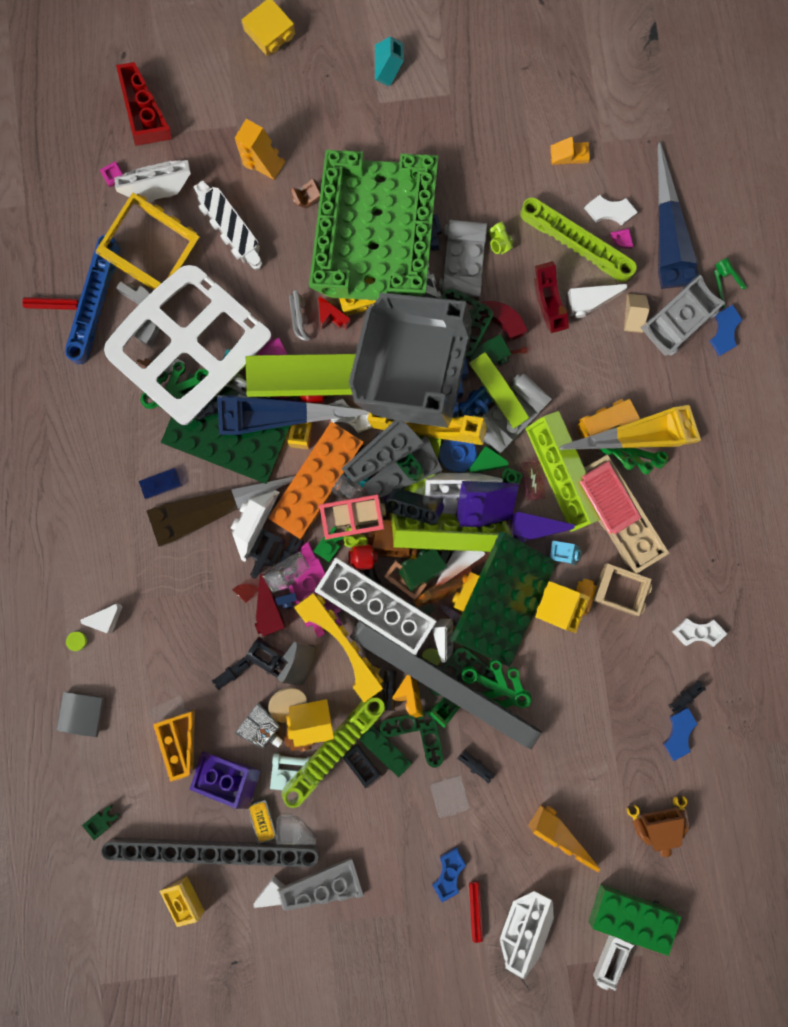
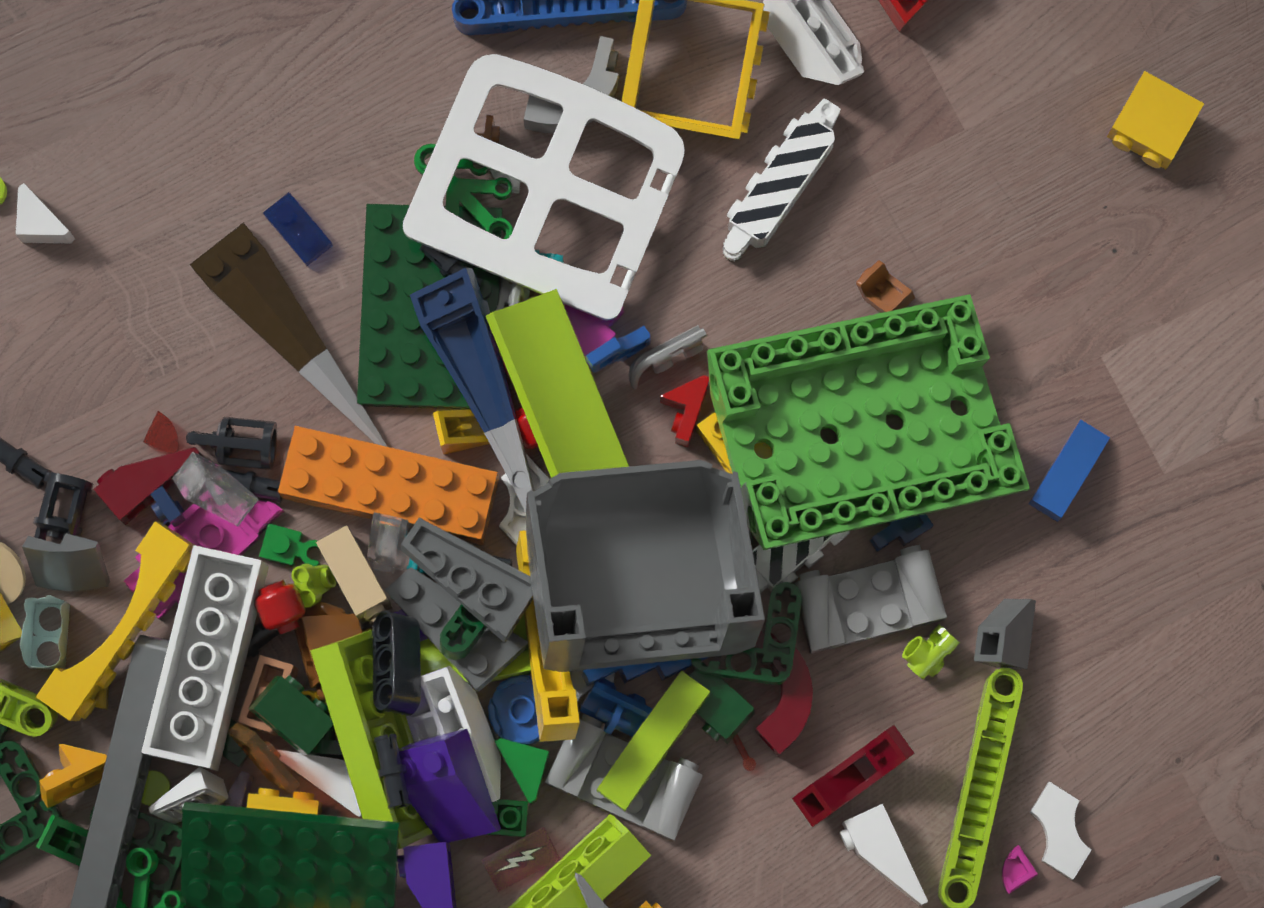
camera: 75 degrees right, 5 degrees down
white wedge [231,490,280,562] -> none
light orange wedge [235,119,285,180] -> none
coral window [319,494,384,540] -> none
teal slope [375,36,404,86] -> none
black pin [382,671,397,711] -> none
light orange slope [551,137,590,165] -> none
none -> light aqua piece [20,595,70,669]
none -> black pin [374,734,411,810]
none -> blue tile [586,326,651,373]
none -> dark grey slope [974,599,1036,670]
none -> blue slope [1028,420,1110,522]

